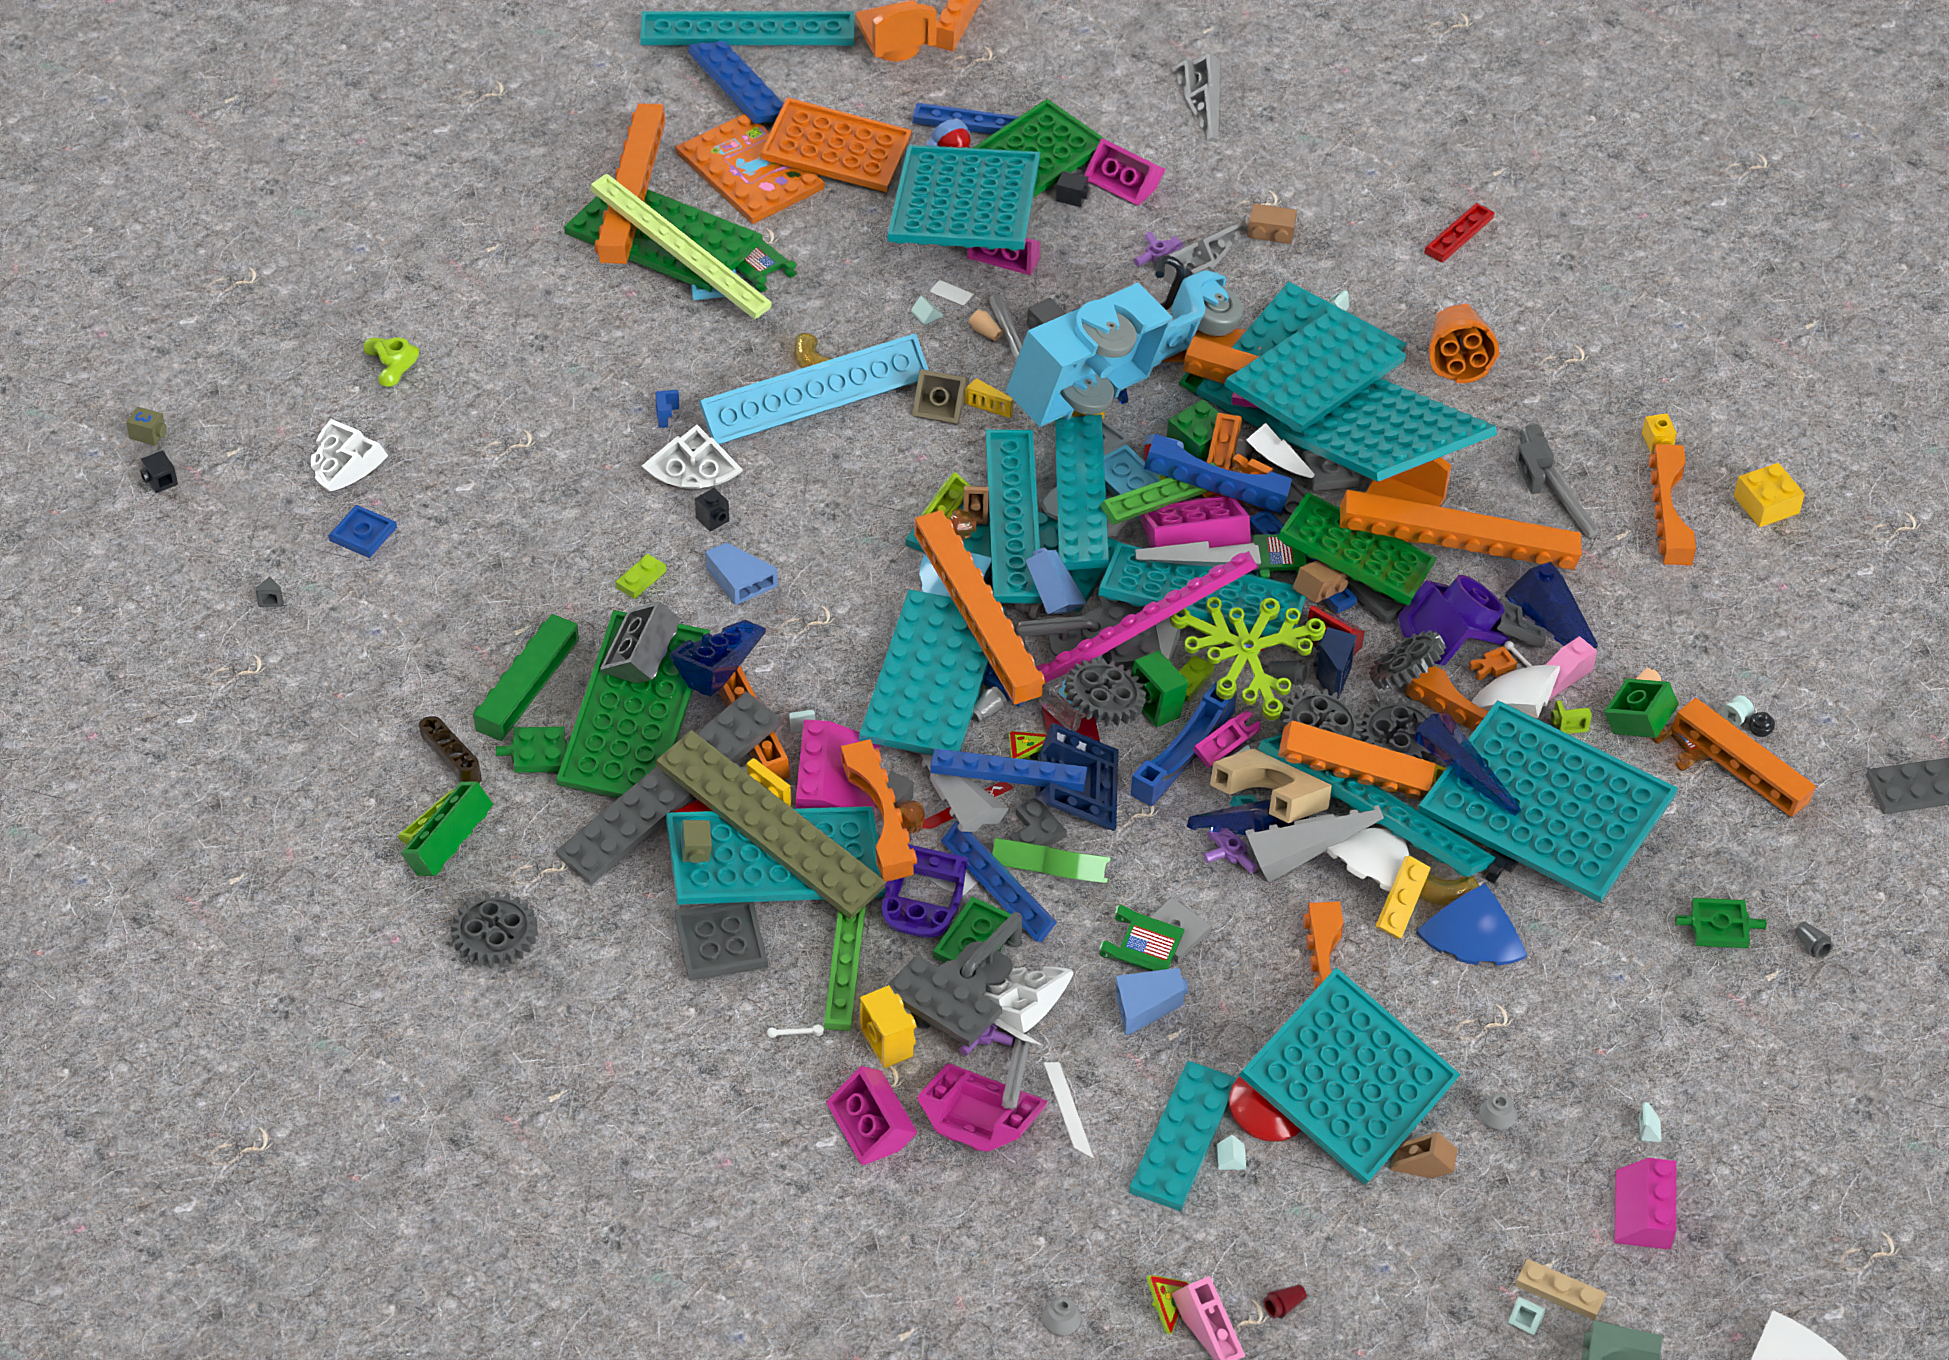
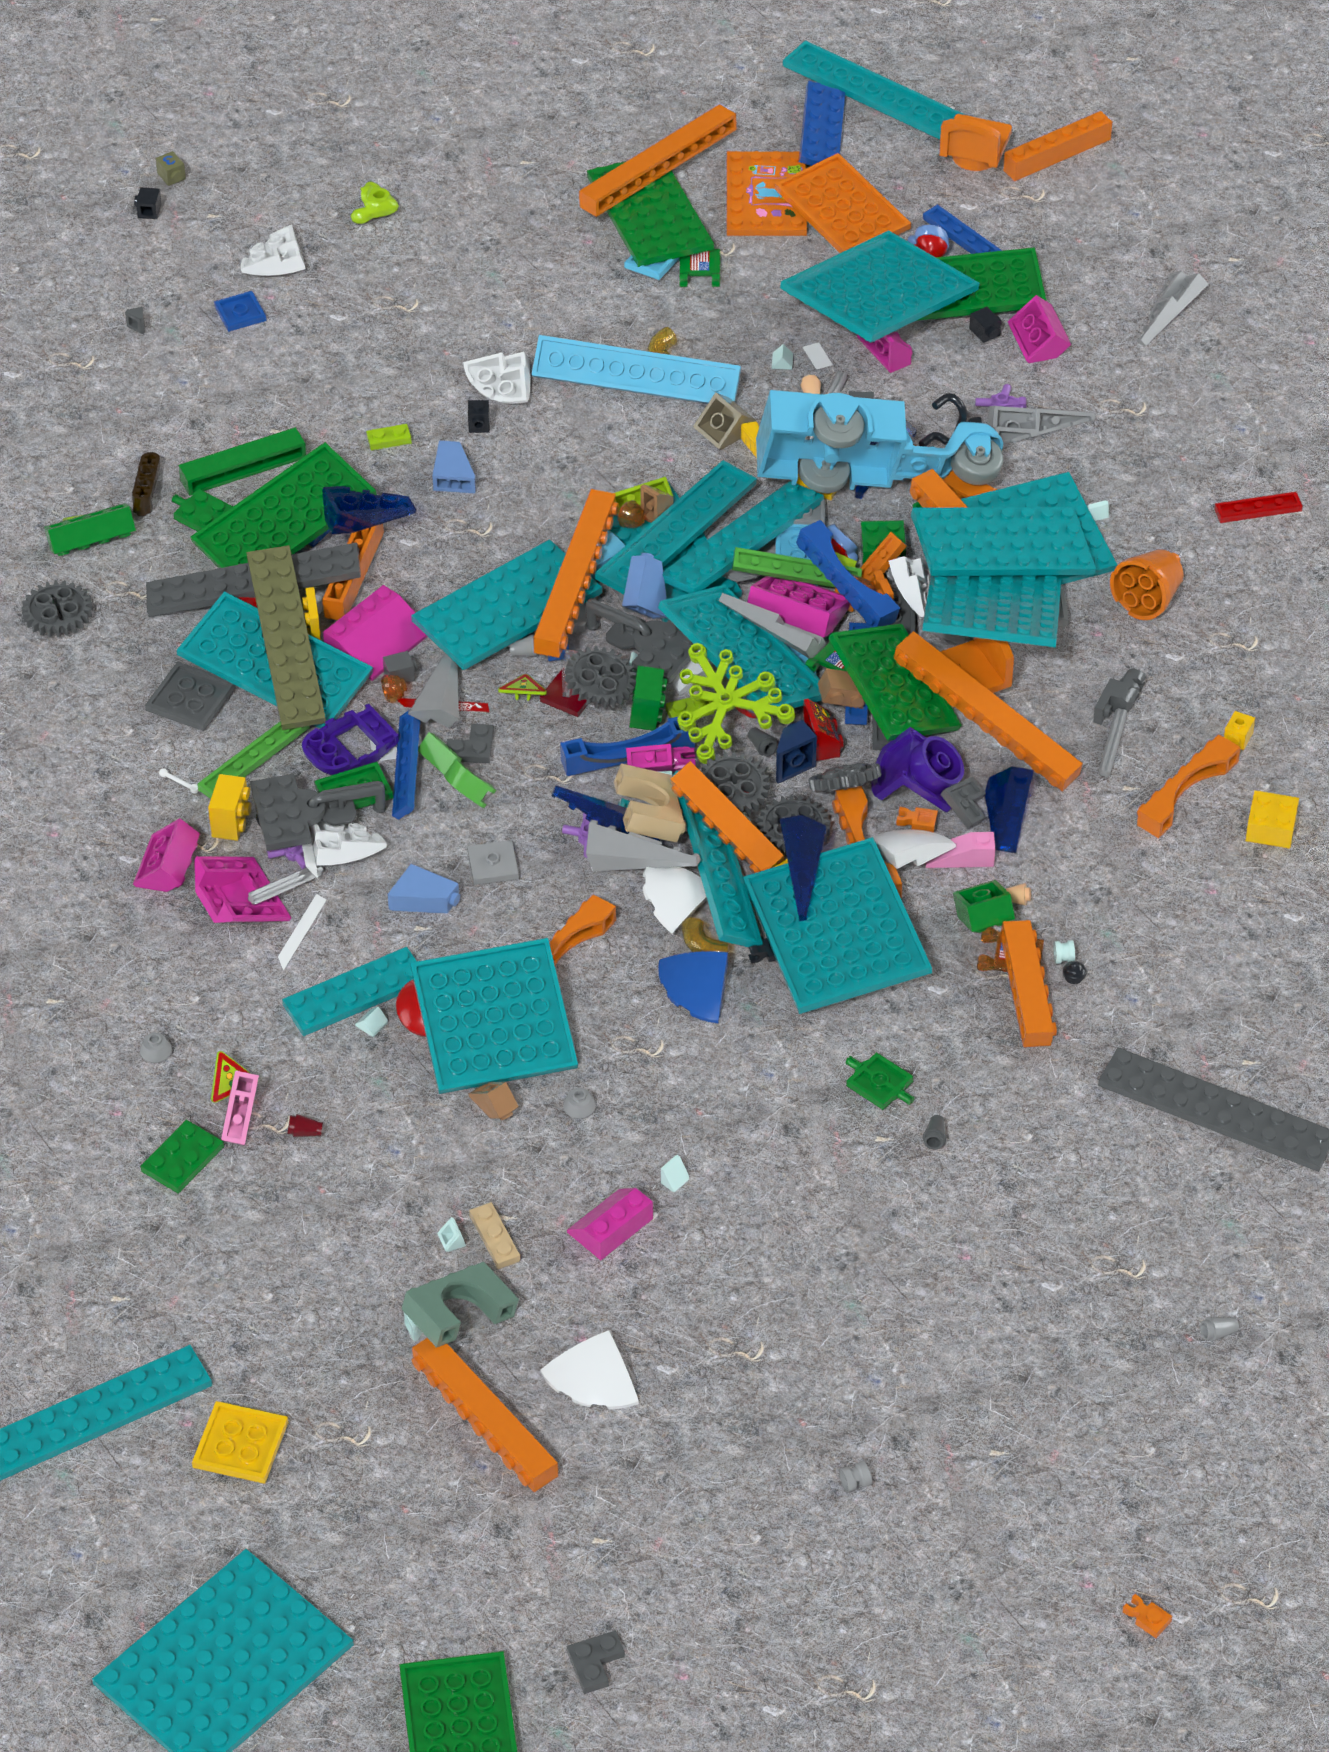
camera: 40 degrees right, 0 degrees up
yellowish green plate [590,174,772,319] -> none
flat silver slope [600,601,681,683] -> none
blue bracket [655,390,679,428] -> none
olive brick [681,820,712,863] -> none
light aqua slope [787,710,815,733] -> none
orange arch [841,739,917,882] -> none
blue plate [930,749,1087,792] -> none
dark blue slope [1035,723,1119,831] -> none
dark pink plate [1036,551,1257,688] -> none
green flag [1099,905,1185,971] -> none
medium nougat brick [1247,203,1297,244] -> none
yellow plate [1375,856,1431,939] -> none
white hinge [1504,641,1532,667] -> none
lime bracket [1551,700,1592,734] -> none

